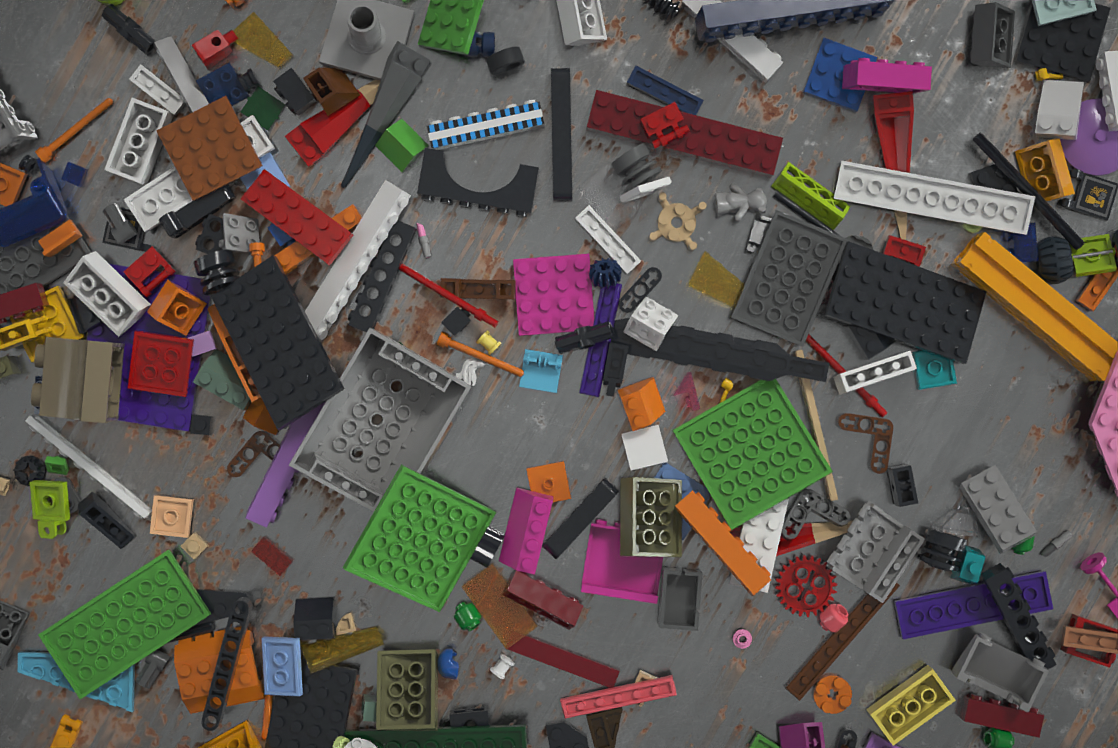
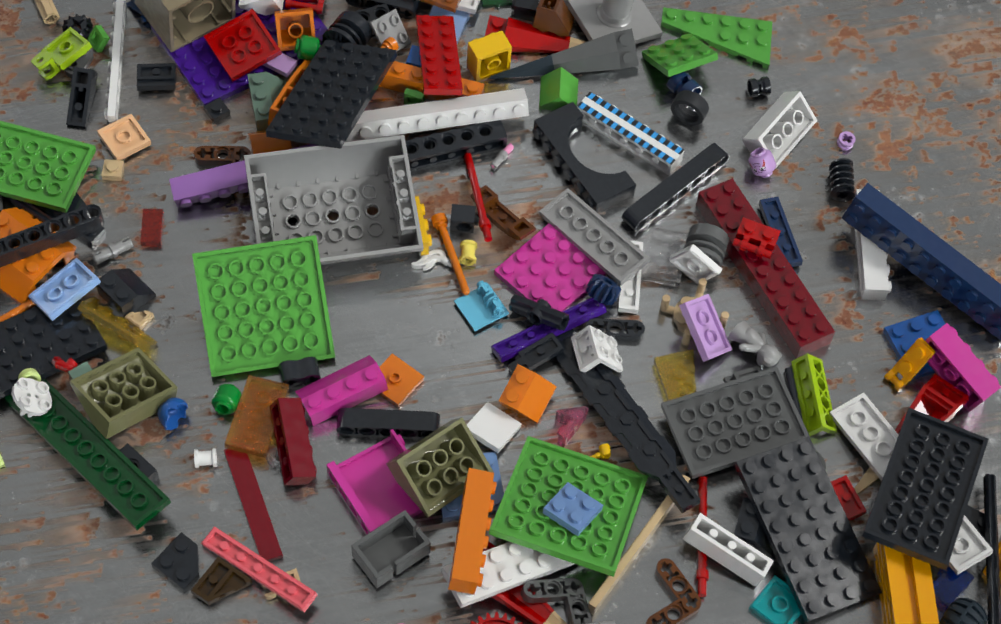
camera: 45 degrees right, 30 degrees down
none -> red arm [52,356,78,372]
none -> light grey pin [91,236,134,265]
none -> black plate [136,63,176,91]
none -> green head [294,35,322,61]
none -> bright green plate [404,88,424,105]
none -> yellow plate [415,196,432,255]
none -> yellow brick [467,31,512,82]
none -> light grey plate [539,188,650,286]
none -> medium blue plate [542,482,603,536]
none -> lavender plate [679,294,733,362]
none -> lavender head [748,148,776,178]
none -> black plate [862,408,989,570]
none -> light orange plate [884,337,936,392]

